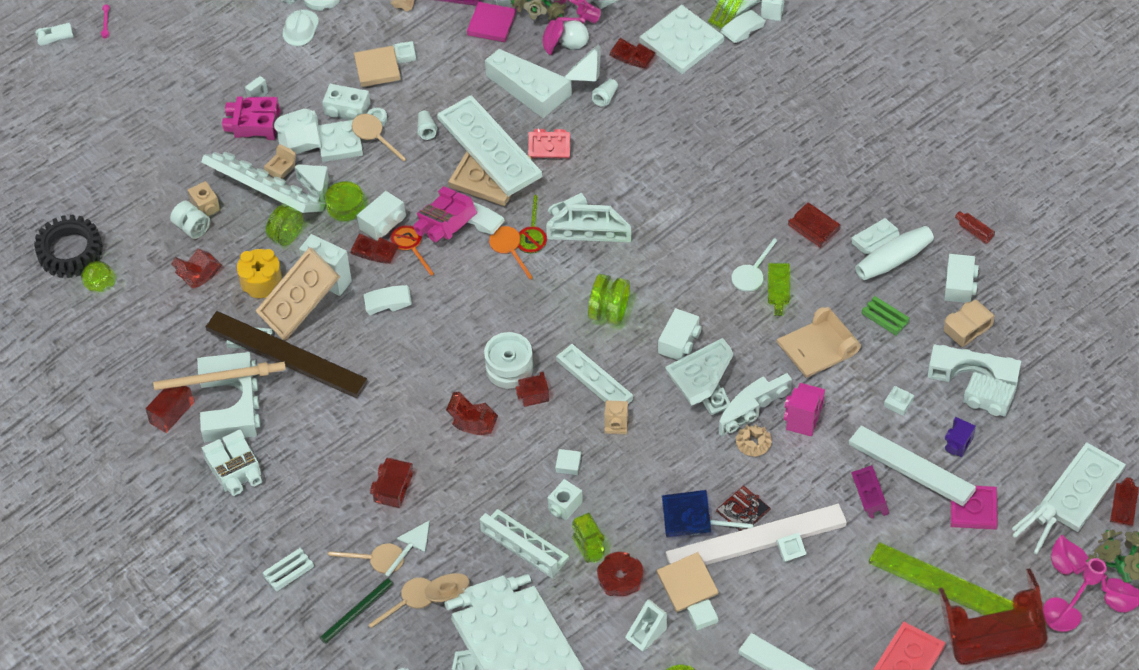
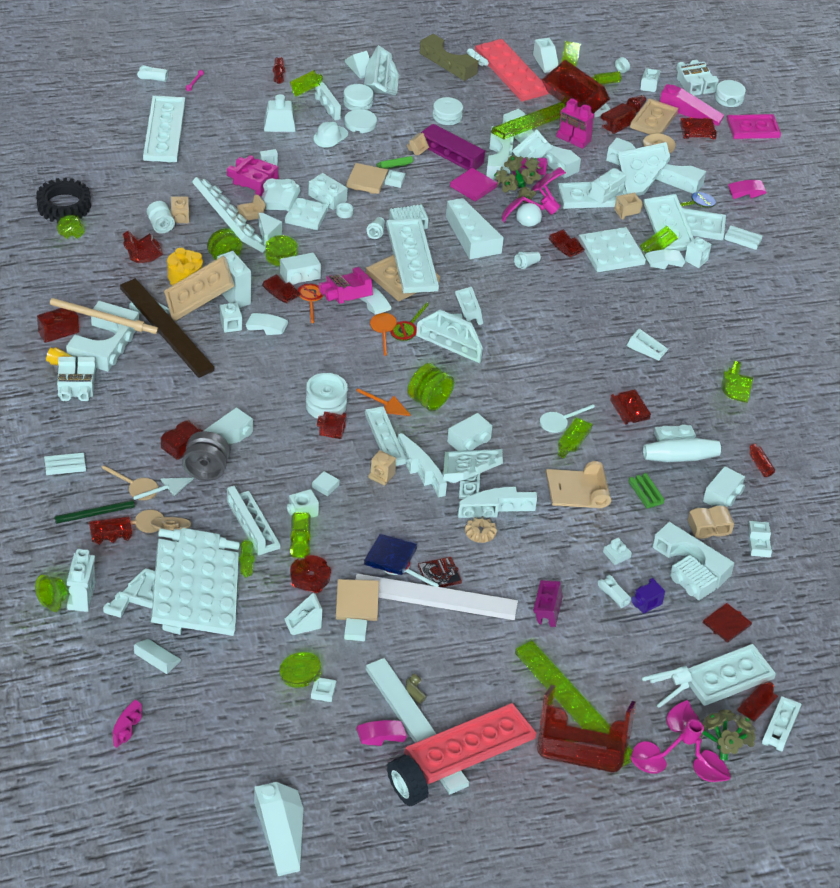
camera: 20 degrees right, 10 degrees down
tan piece [352,114,406,161] -> none
clear red brick [446,391,498,435] -> none
coral bracket [528,129,571,158] -> none
light aqua slope [565,44,601,81] -> none
light aqua tile [776,533,806,562] -> none
dark pink brick [784,383,825,437] -> none
light aqua tile [849,425,976,506] -> none
dark pink tile [951,486,997,530] -> none
none -> yellow cone [46,347,73,366]
none -> clear red plate [89,517,132,545]
none -> light aqua plate [143,96,185,162]
none -> flat silver wheel [182,431,230,481]
none -> light aqua slope [204,407,253,445]
none -> light aqua brick [219,303,242,333]
none -> clear neon green axle [239,540,255,578]
none -> light aqua torso [264,94,295,132]
none -> orange piece [356,388,411,416]
none -> bright green tile [376,156,413,169]
none -> light aqua brick [389,204,428,229]
none -> light aqua slope [398,433,447,497]
none -> olive arm [406,674,427,704]
none -> light aqua hinge [455,287,483,325]
none -> light aqua bar [598,575,631,608]
none -> light aqua slope [626,329,668,360]
none -> clear red piece [703,603,752,643]
none -> clear neon green brick [721,361,753,403]
none -> light aqua slope [749,521,772,557]

